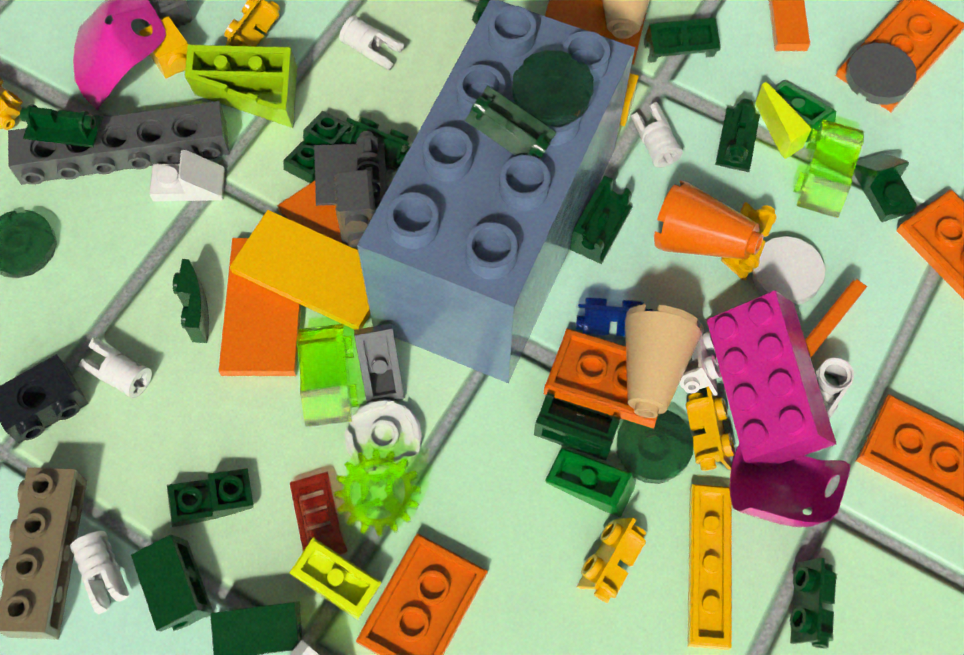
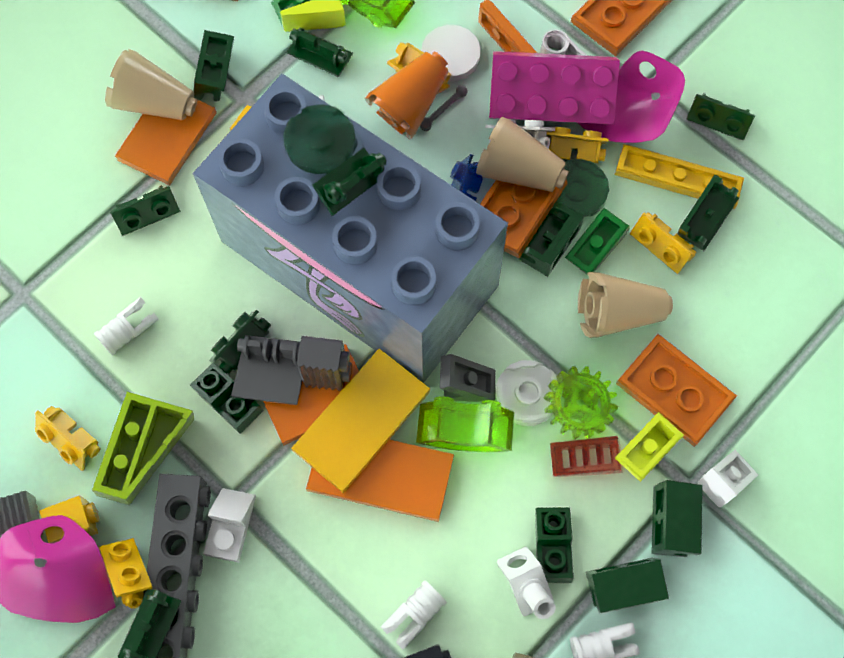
camera: 75 degrees left, 5 degrees up
dark green slope [173,259,209,343] -> none
none -> yellow hinge [99,538,152,609]
none -> dark grey hinge [420,85,468,131]
none -> white bracket [497,547,556,619]
none -> tan cone [578,272,673,338]
none -> dark green hinge [678,175,739,251]

